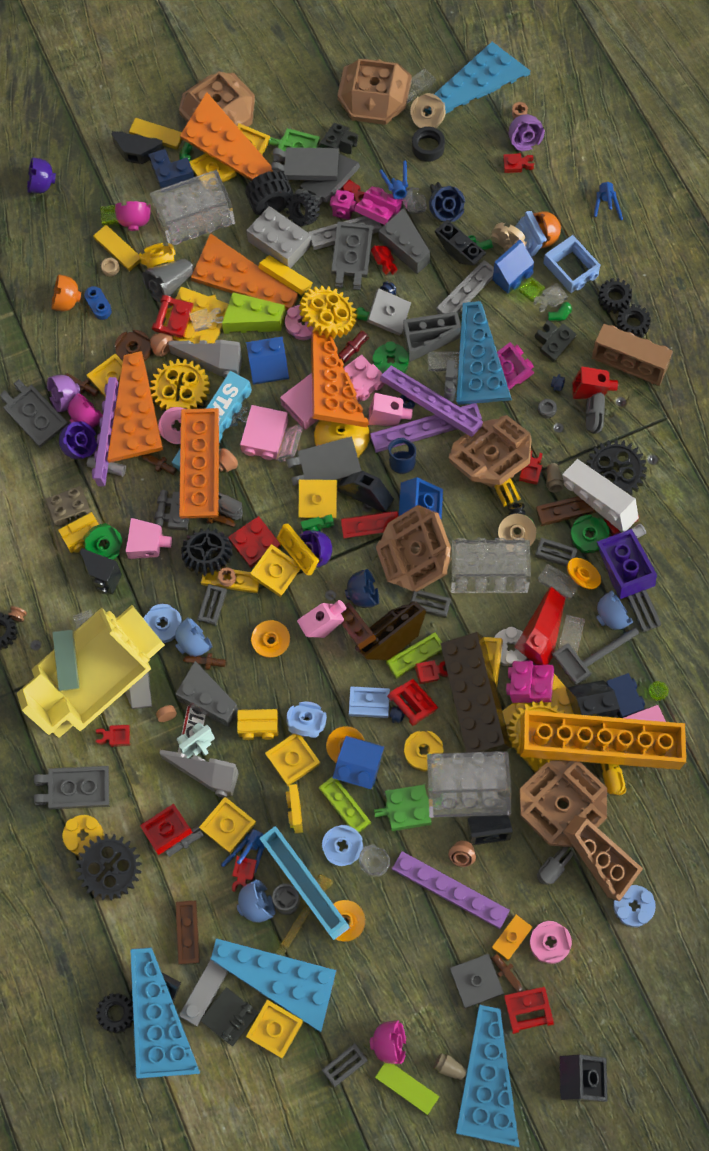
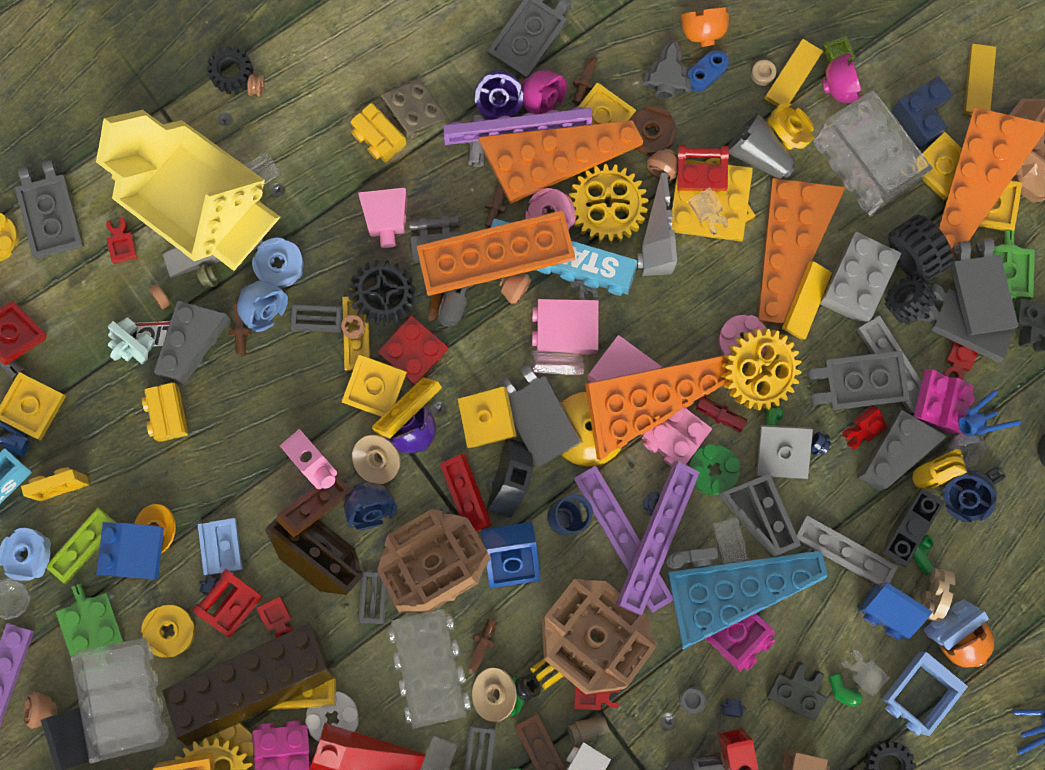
camera: 70 degrees right, 10 degrees up
medium lavender cylinder [47,375,80,412] -> none
sand green tile [53,630,80,691] -> none
black slope [80,548,122,595] -> none
green plate [83,523,123,560] -> none
black slope [111,131,164,164] -> none
light grey wedge [160,750,239,797] -> none
green arm [179,143,193,162] -> none
lime wedge [222,293,286,334] -> none
blue slope [246,337,289,385] -> none
light orange dish [251,620,290,658] -> none
yellow plate [265,734,321,786] -> none
light blue plate [287,702,326,738] -> none
green plate [301,514,334,532] -> none
dark pink brick [330,190,357,220] -> none
bright pink torso [368,393,412,426] -> none
lime tile [386,632,442,679] -> none
clear neon green plate [519,276,545,302] -> none
none -> olive plate [197,263,219,288]
none -> tan dish [352,434,400,484]
none -> reddish brown piece [467,619,498,673]
none -> dark grey rock [642,39,691,99]
none -> yellow arm [913,449,967,490]

